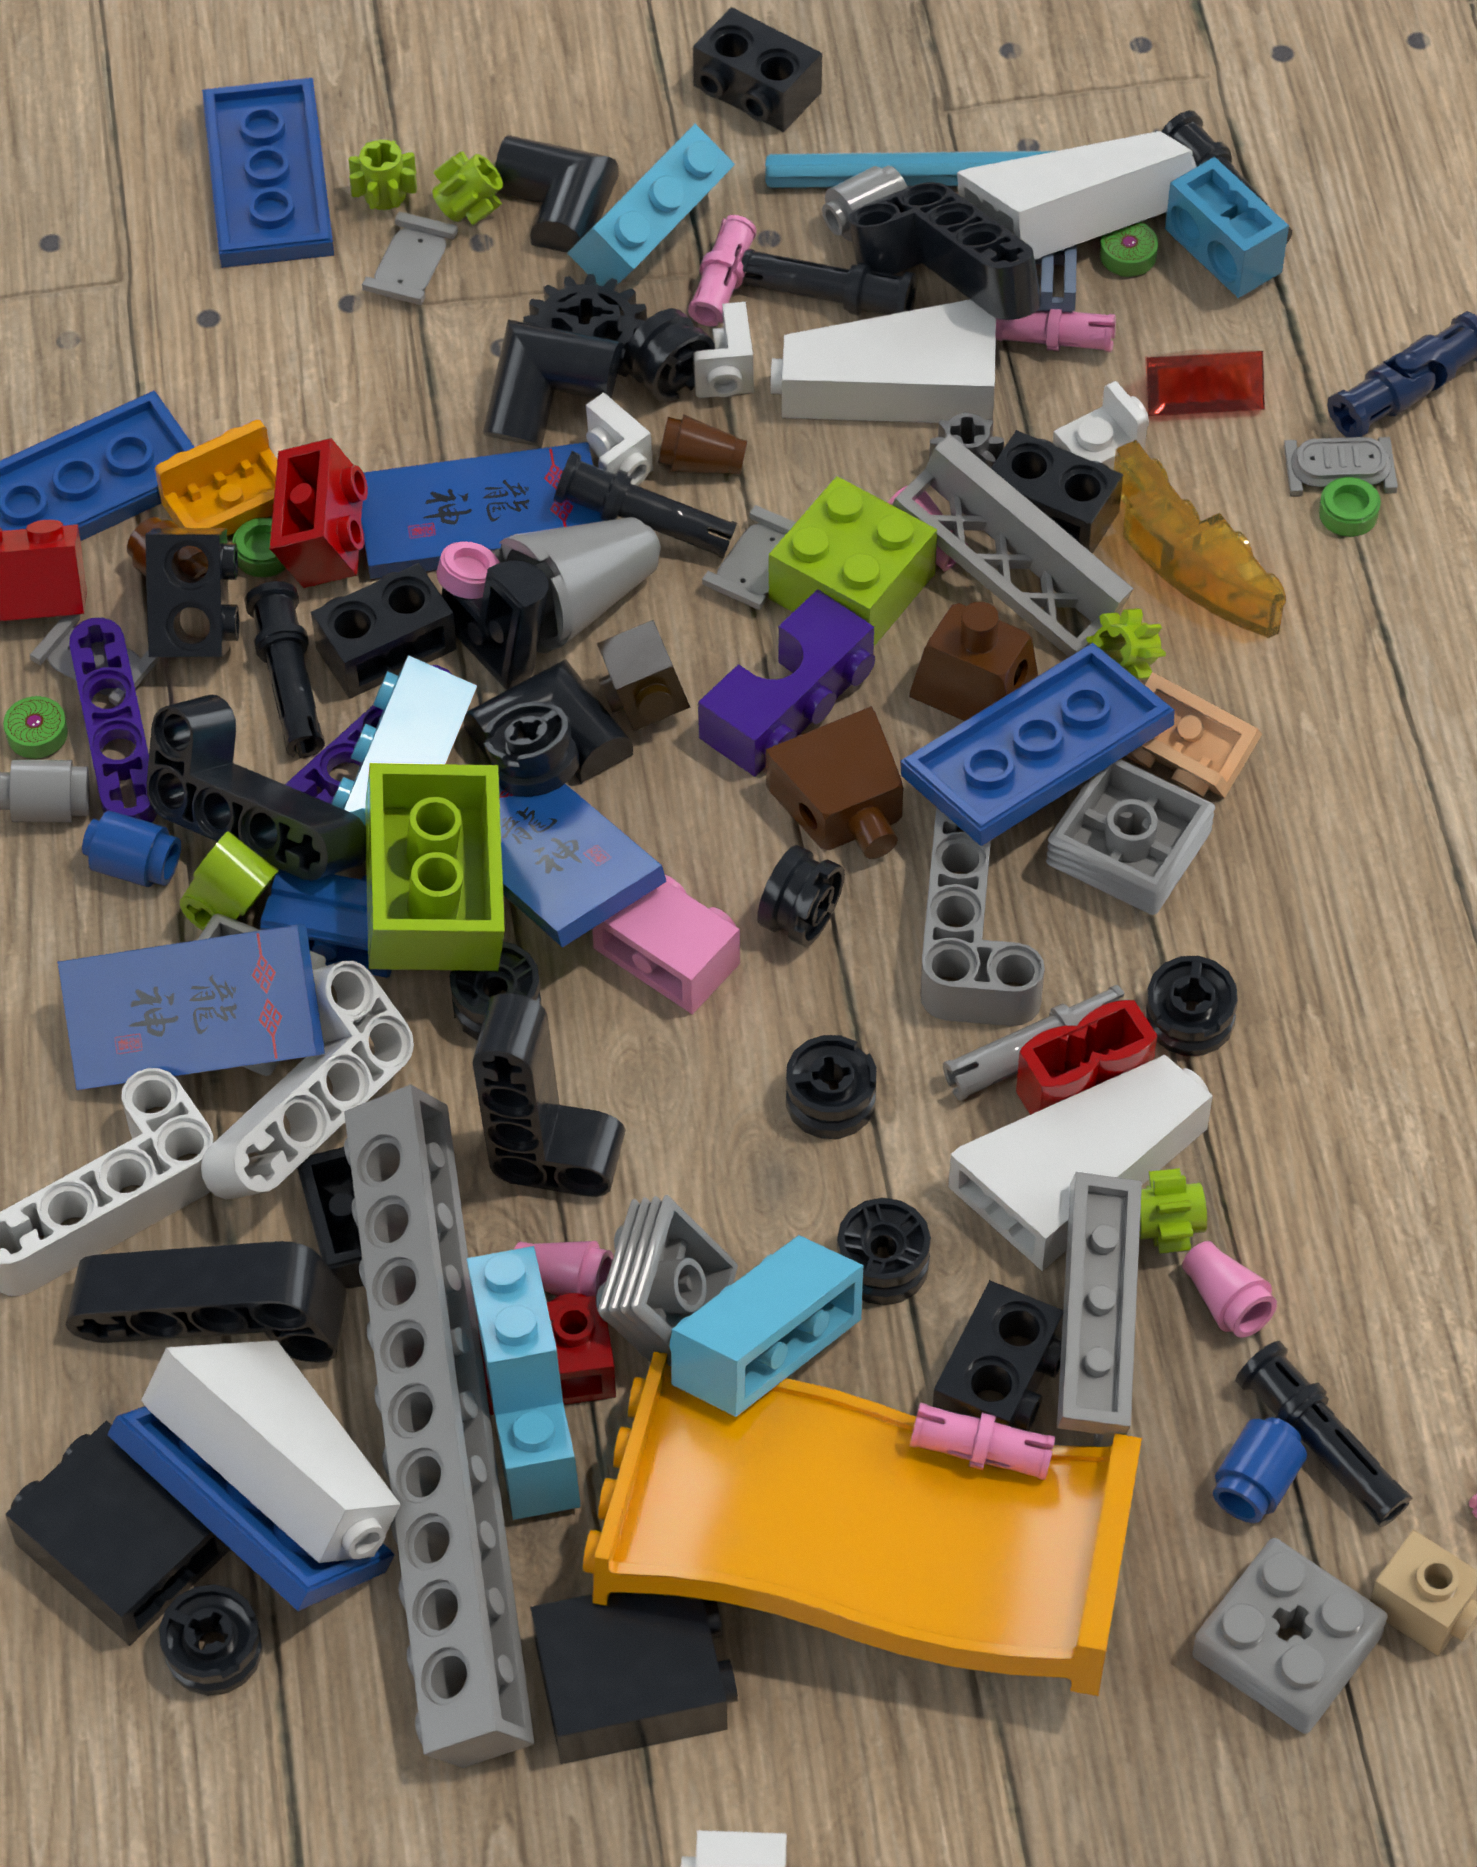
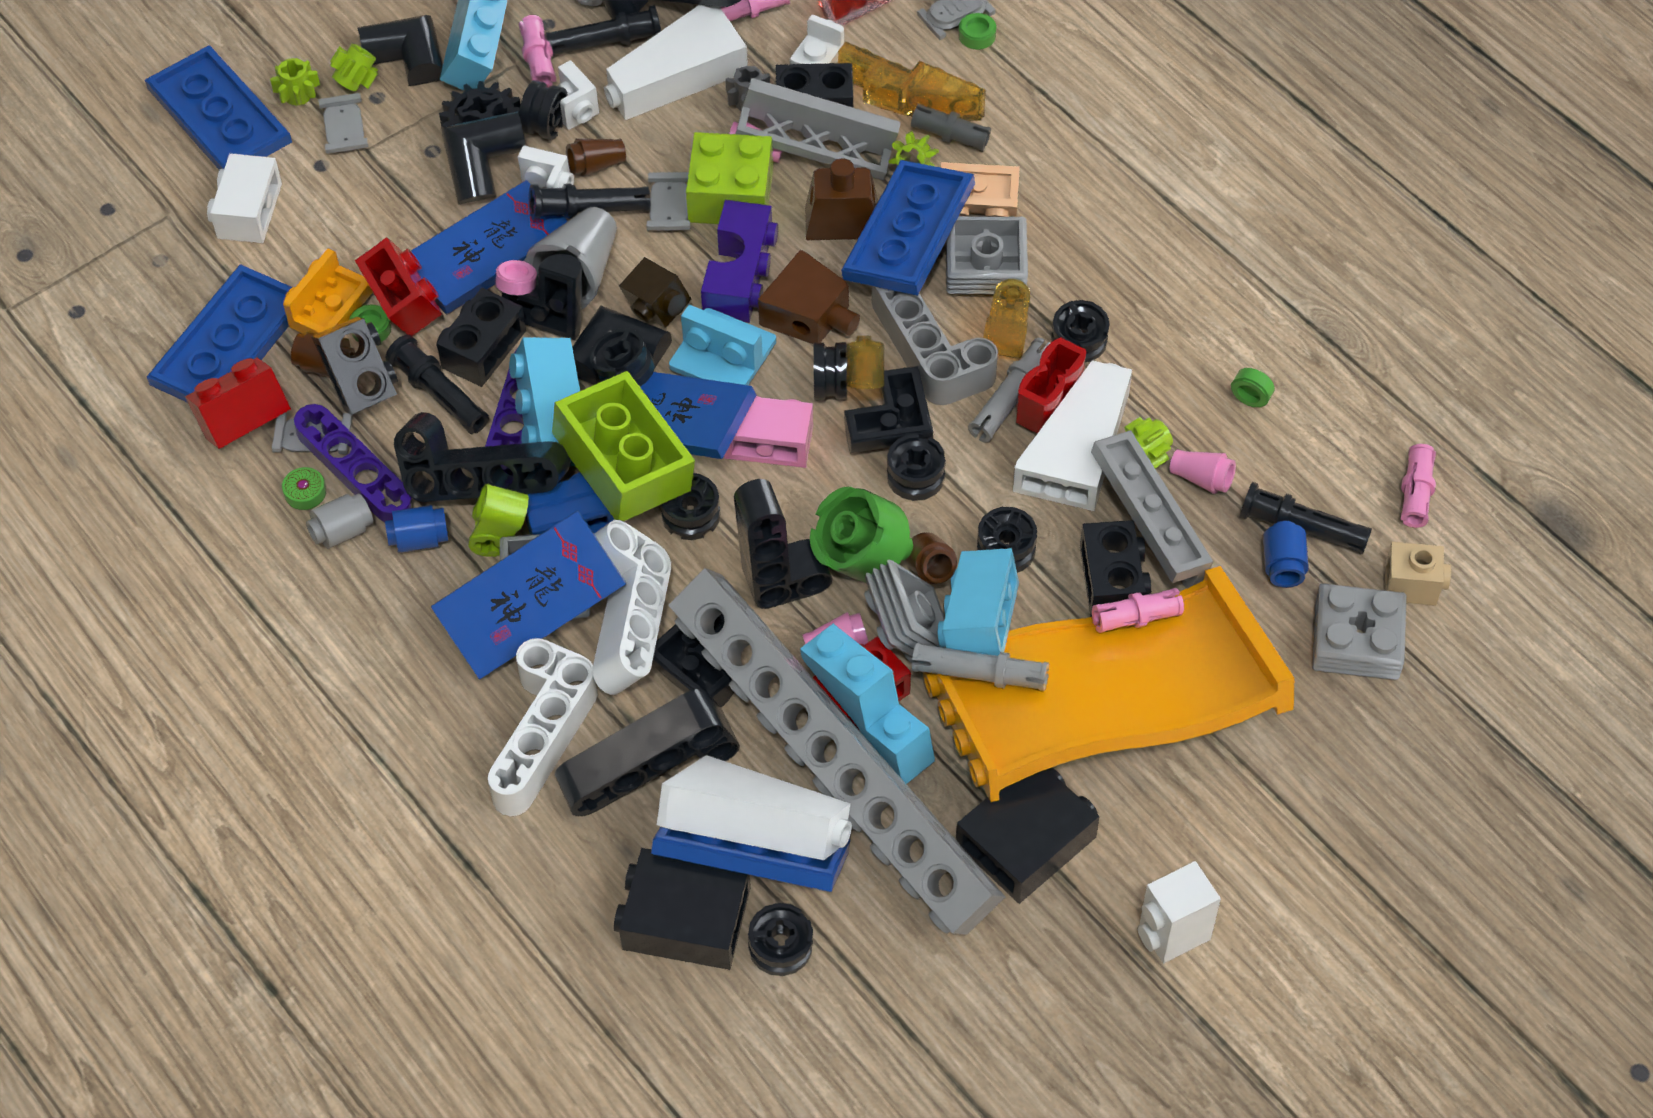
camera: 30 degrees left, 0 degrees up
none -> white brick [207,154,282,243]
none -> medium azure bracket [669,305,776,385]
none -> bright green brick [810,486,913,584]
none -> black brick [844,366,934,453]
none -> clear yellow piece [847,336,885,389]
none -> reddish brown brick [905,532,957,584]
none -> dark grey pin [911,103,991,151]
none -> light grey pin [912,643,1049,691]
none -> clear yellow piece [983,279,1030,359]
none -> bright green tile [1231,368,1275,407]

